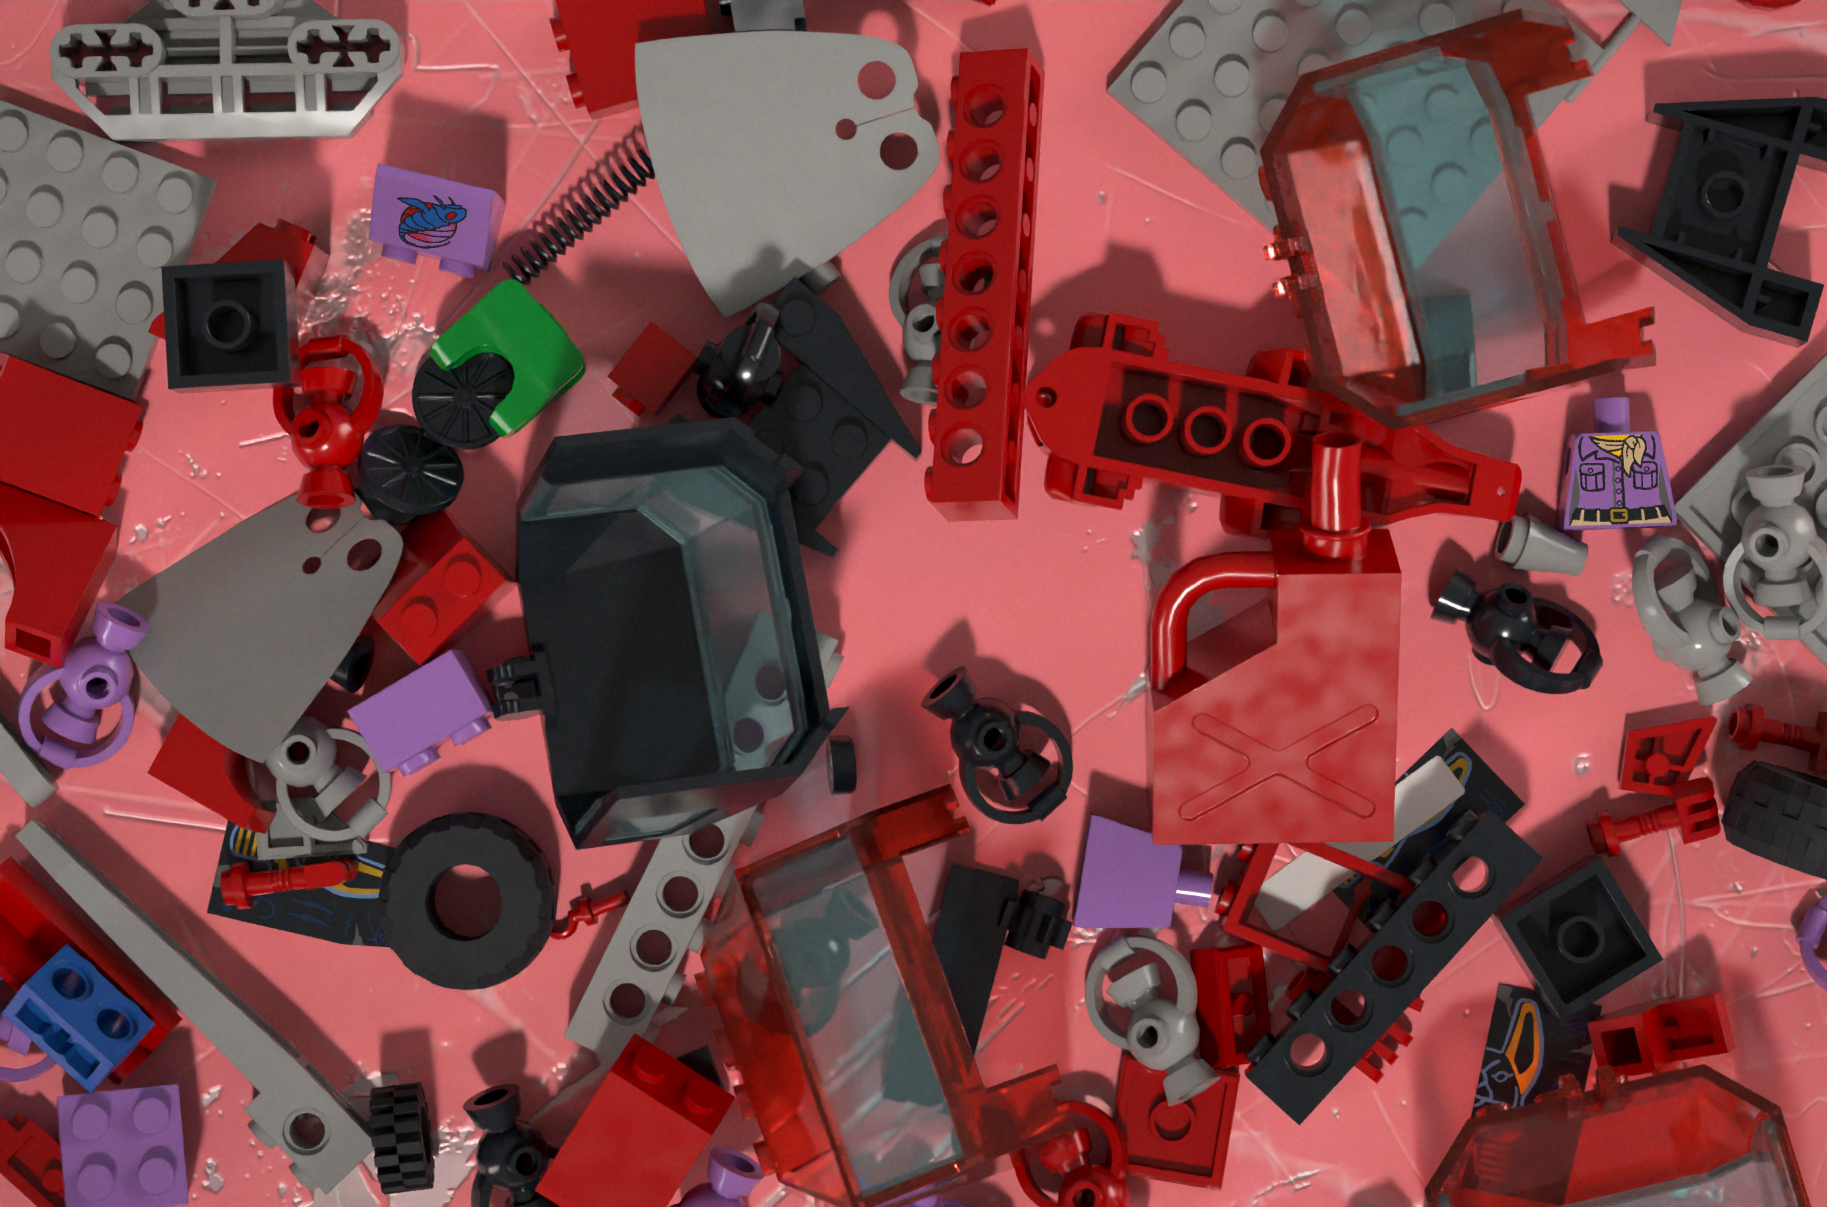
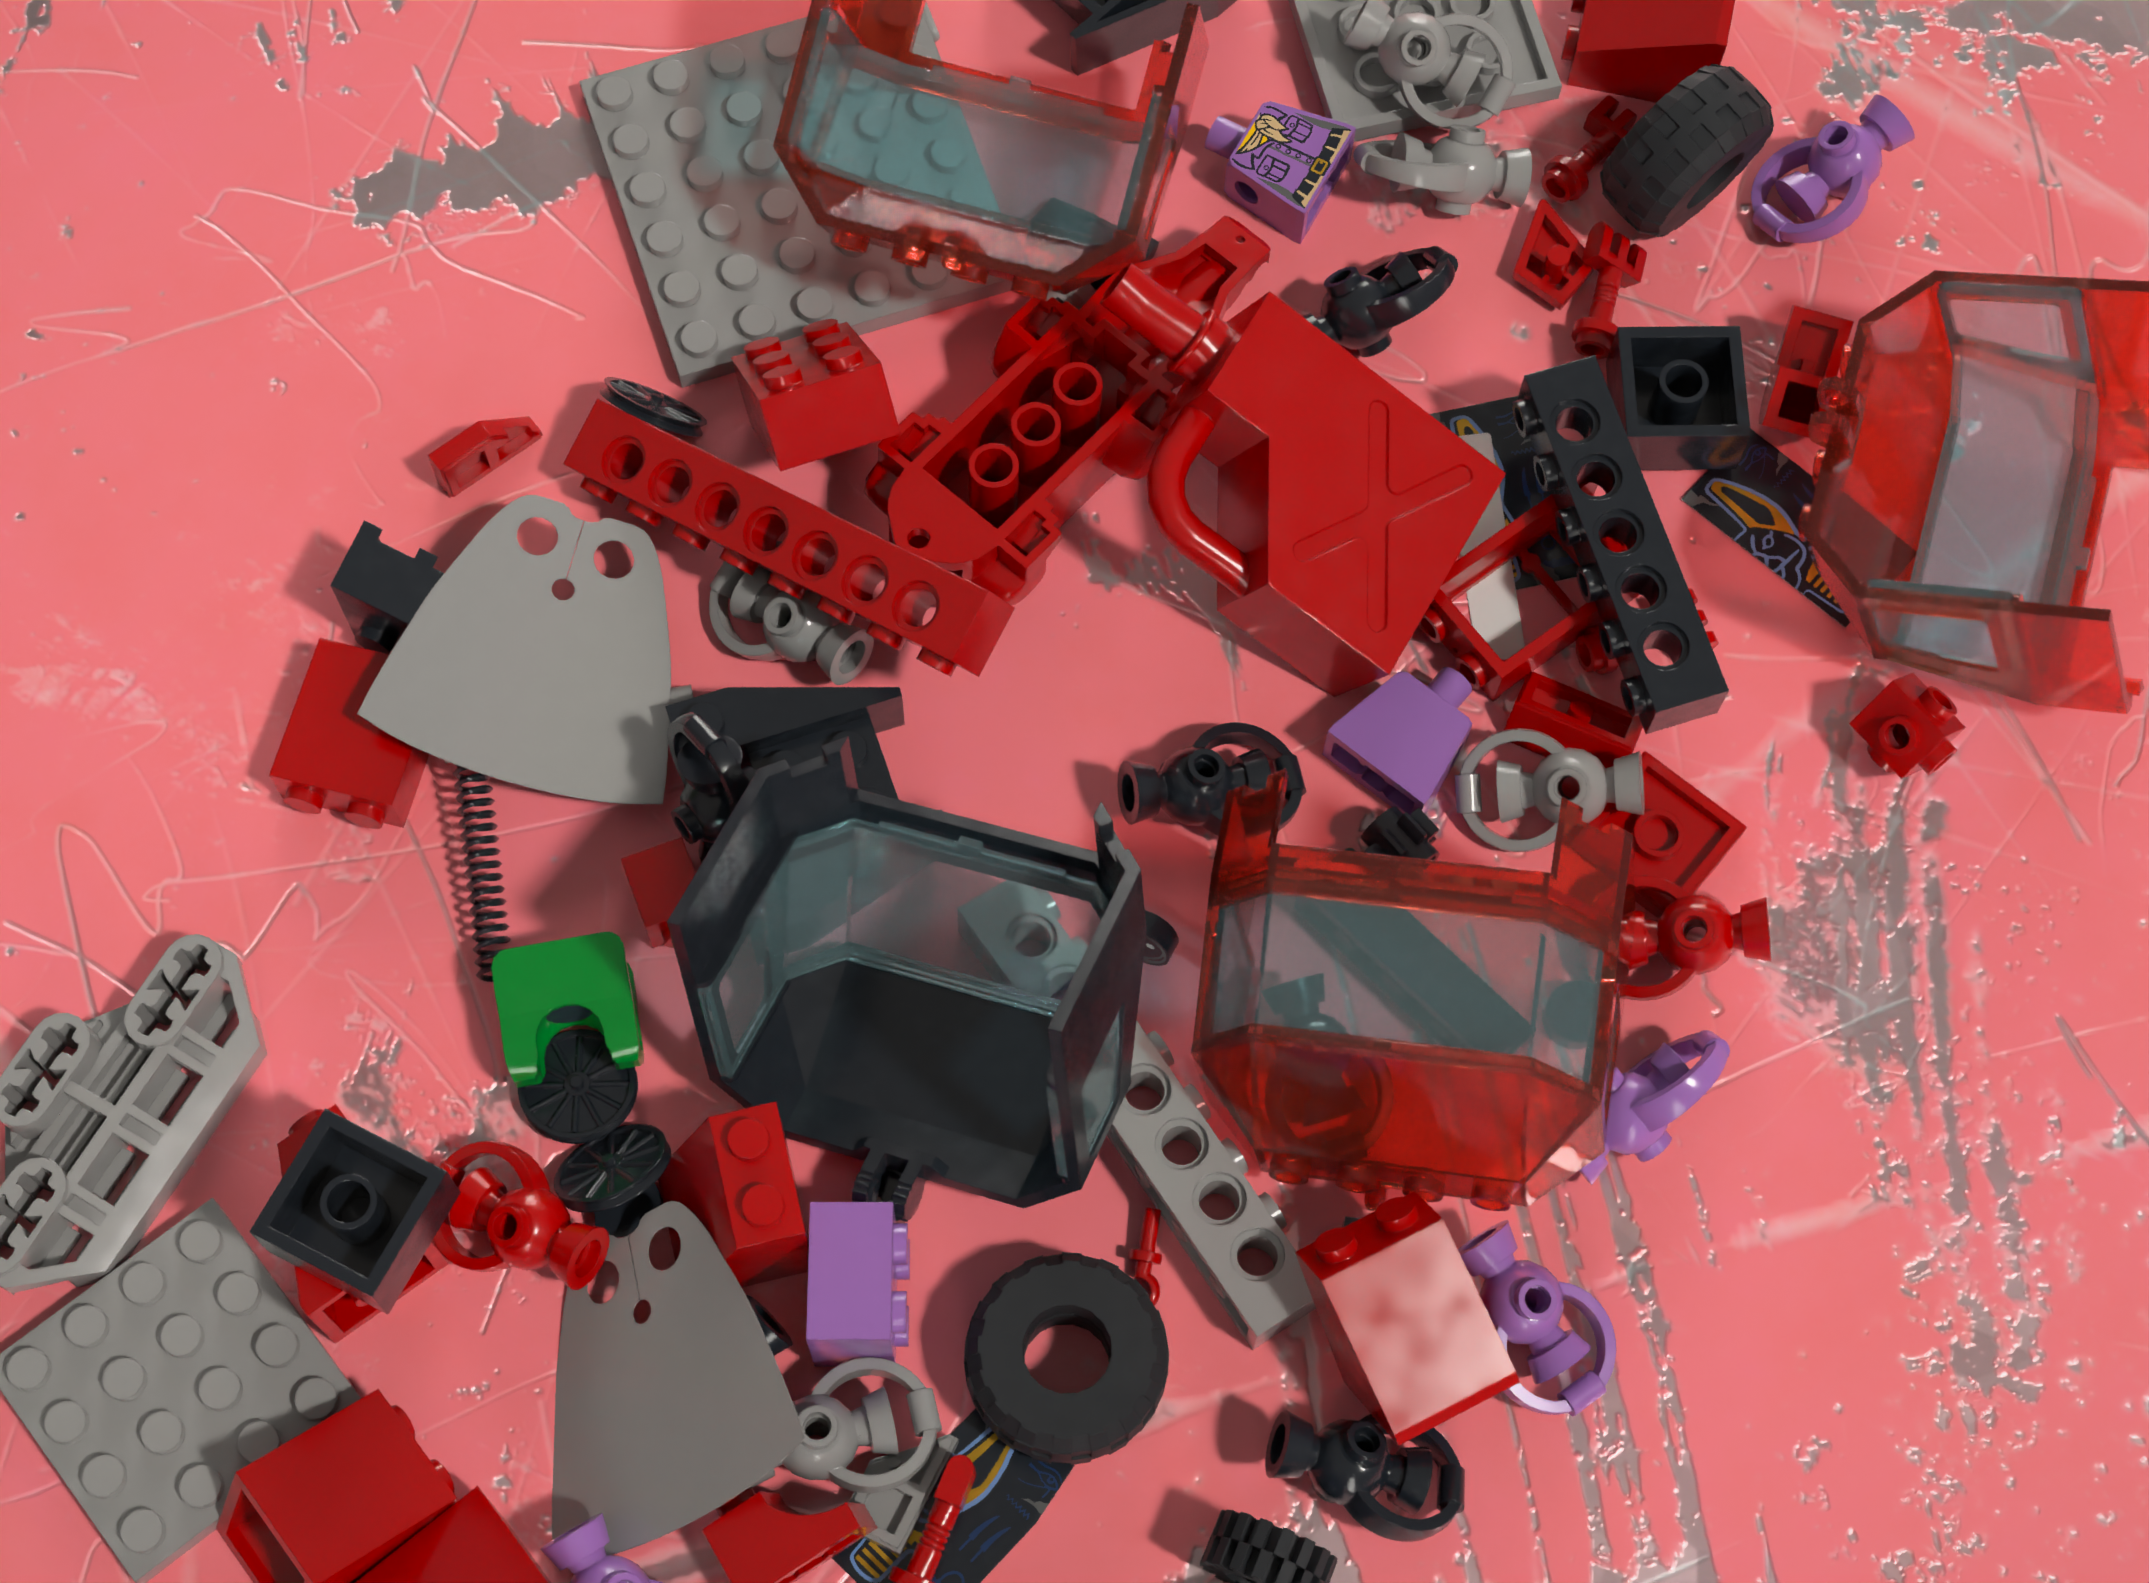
camera: 60 degrees left, 20 degrees down
medium lavender slope [369,163,506,278] -> none
light grey cone [1495,512,1588,577] -> none
none -> black wheel [600,377,707,437]
none -> red brick [731,319,901,472]

